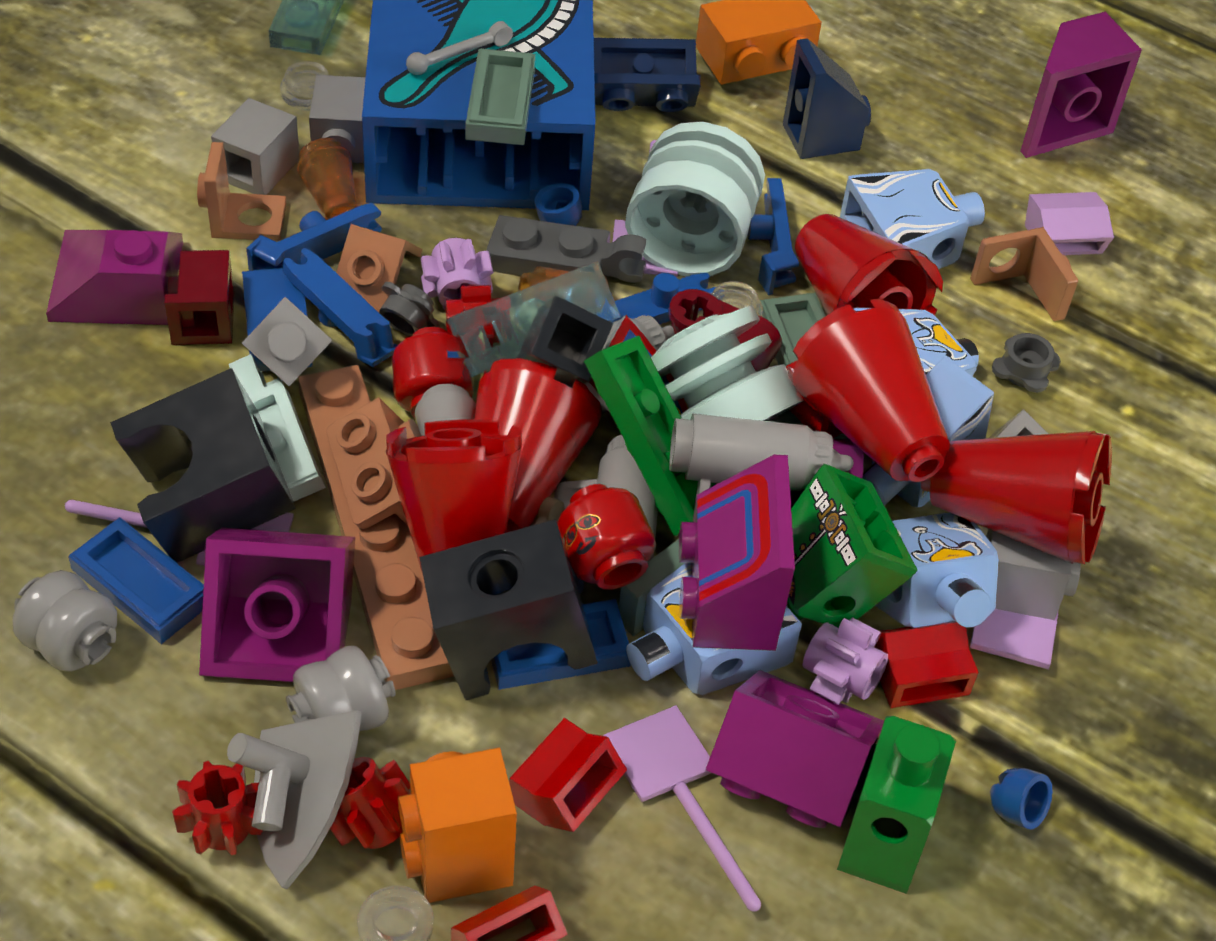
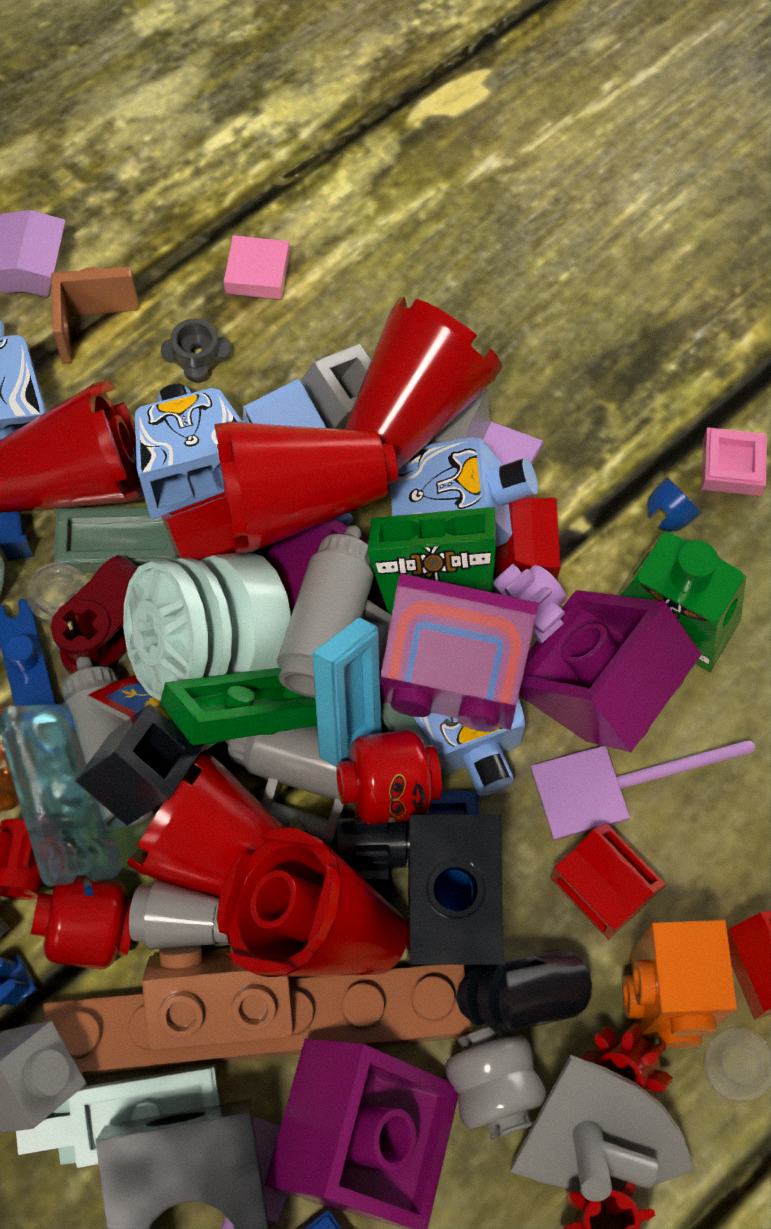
camera: 75 degrees left, 15 degrees up
none -> bright pink tile [224,235,290,300]
none -> medium azure tile [312,617,382,767]
none -> black arm [456,949,592,1033]
none -> bright pink tile [701,428,767,496]

